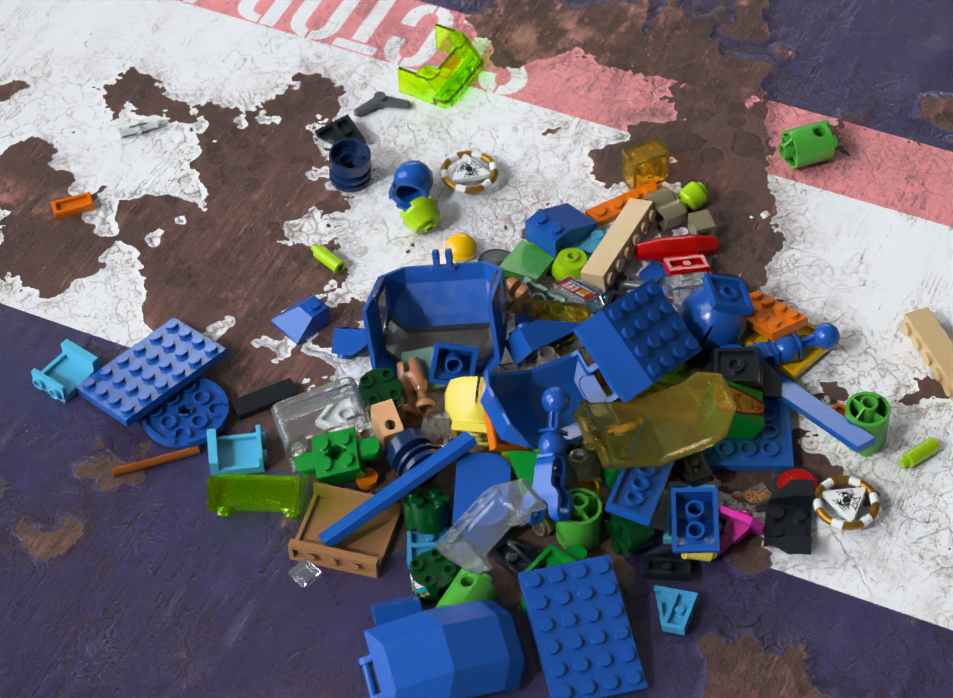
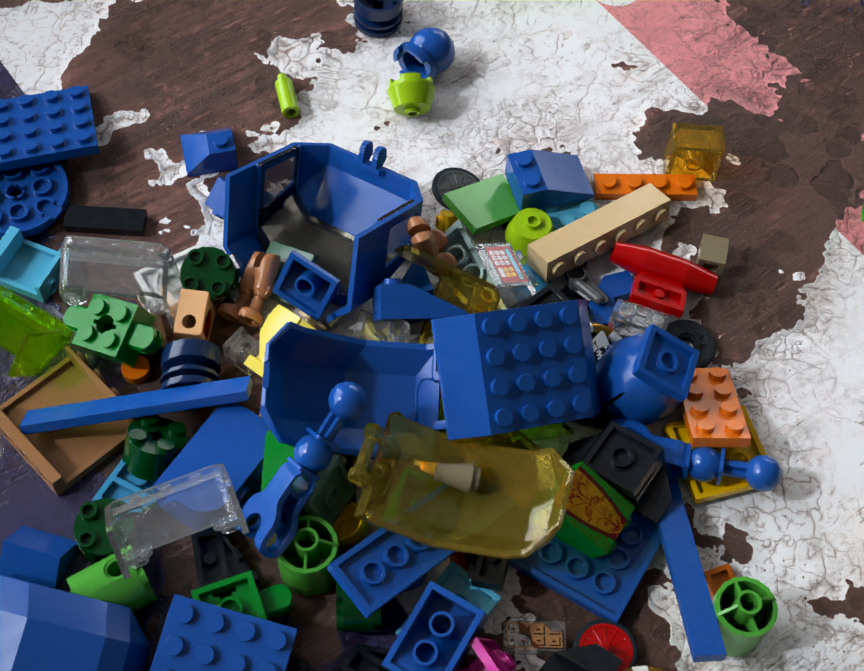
camera: 25 degrees right, 10 degrees up
piece [440,150,499,194] -> none
yellow hair [445,232,477,262] -> none
dark tan brick [644,187,688,231] -> none
lime head [678,181,708,212] -> none
none -> dark tan cone [434,463,481,493]

